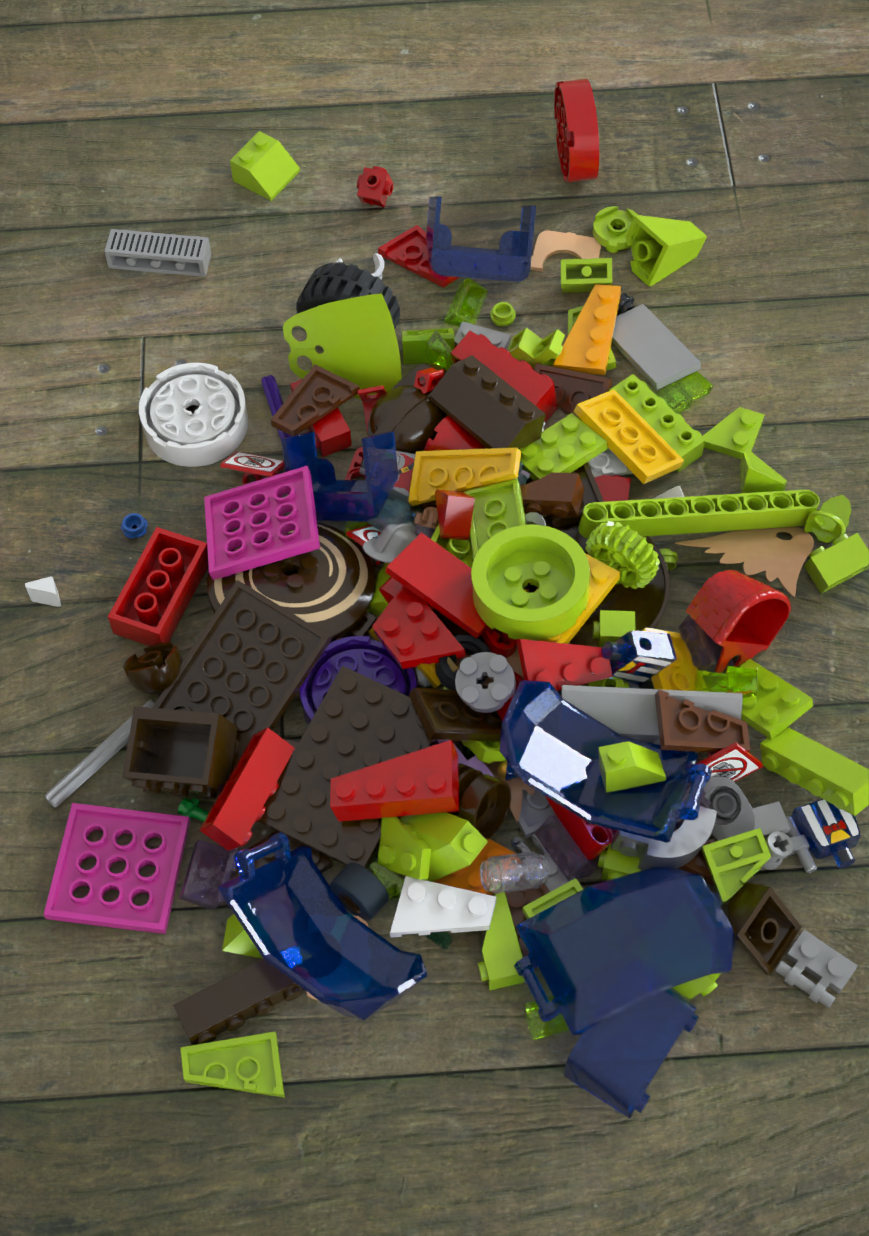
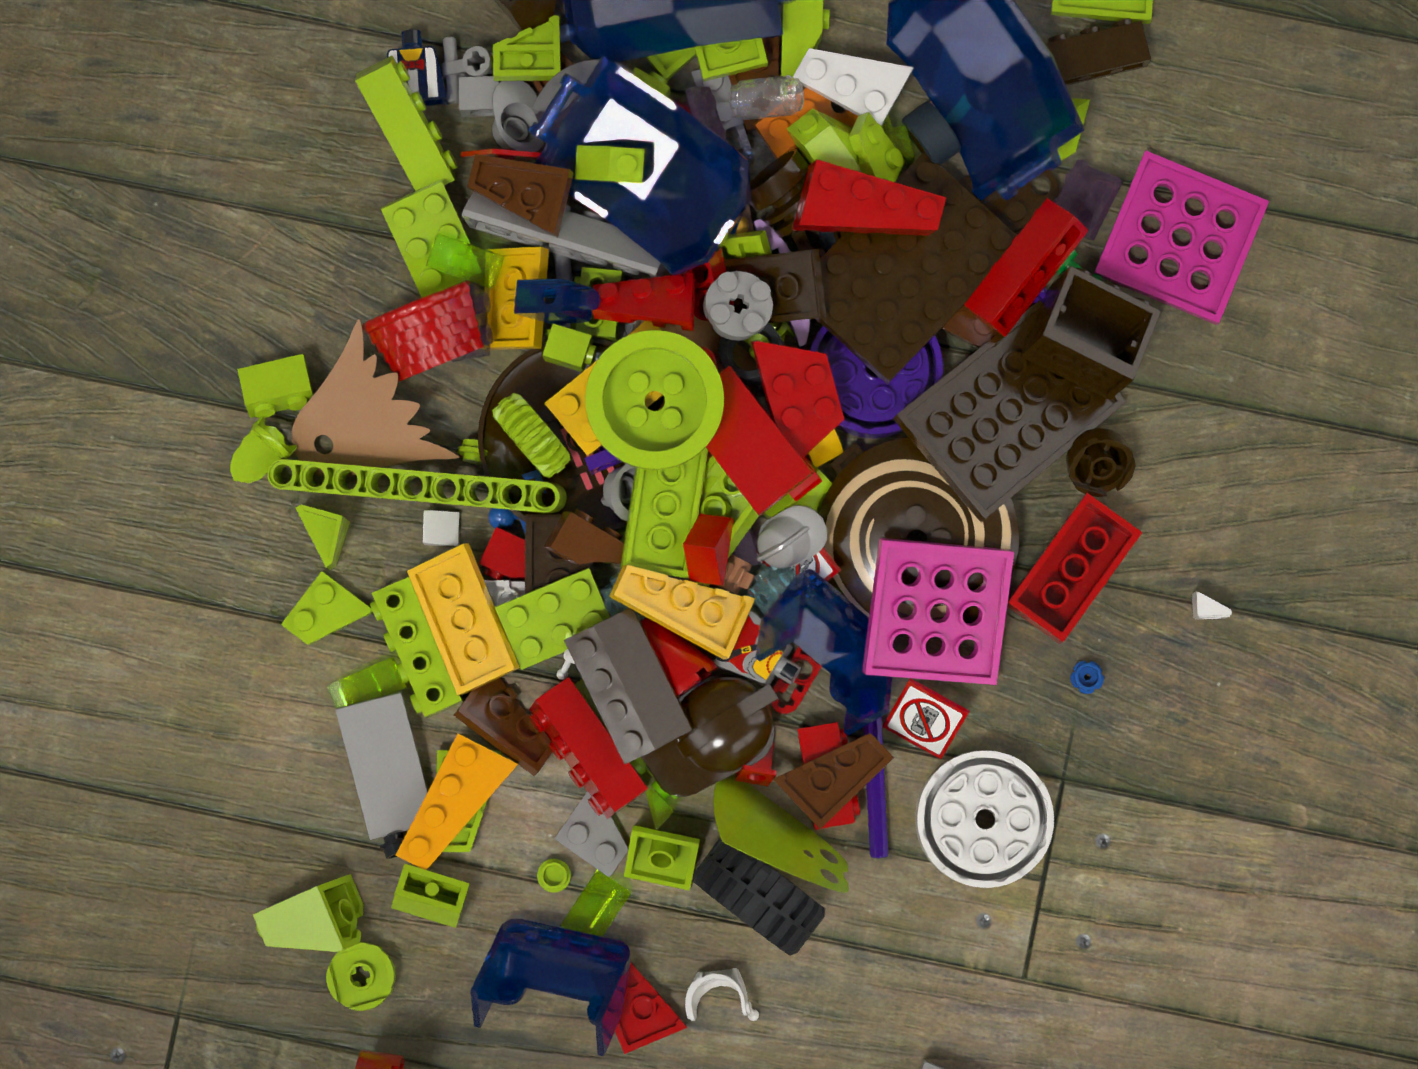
camera: 160 degrees left, 25 degrees up
light grey axle [45,700,155,808] -> none
red piece [414,368,445,394] -> none
lime brick [507,328,565,370] -> none
light nougat piece [529,231,601,272] -> none

